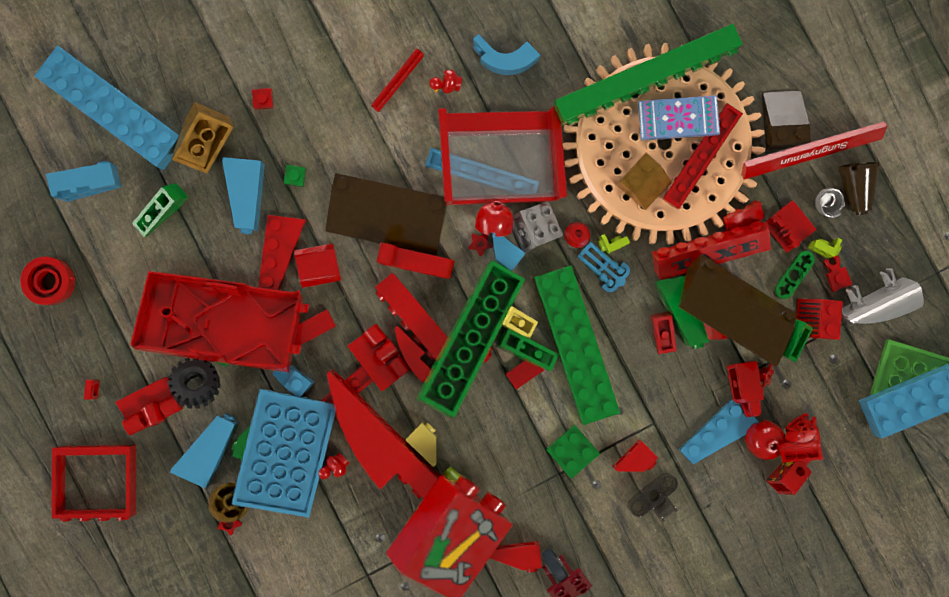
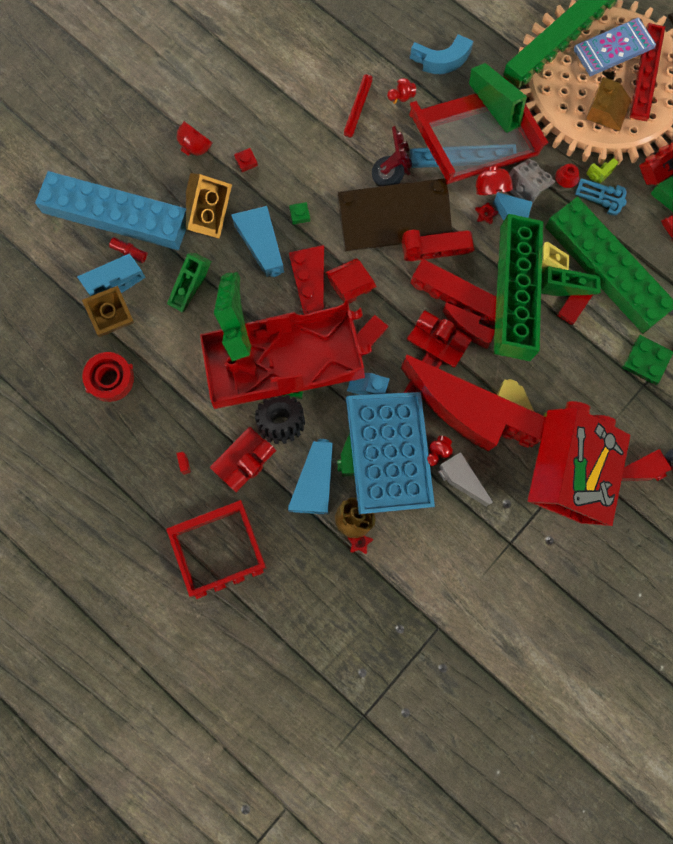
camera: 20 degrees left, 10 degrees down
none -> pearl gold slope [82,286,134,337]
none -> red pin [109,237,148,263]
none -> red cylinder [177,121,213,156]
none -> green arch [214,272,251,361]
none -> plate [372,126,412,187]
none -> light grey slope [439,452,493,506]
none -> green slope [469,63,527,133]

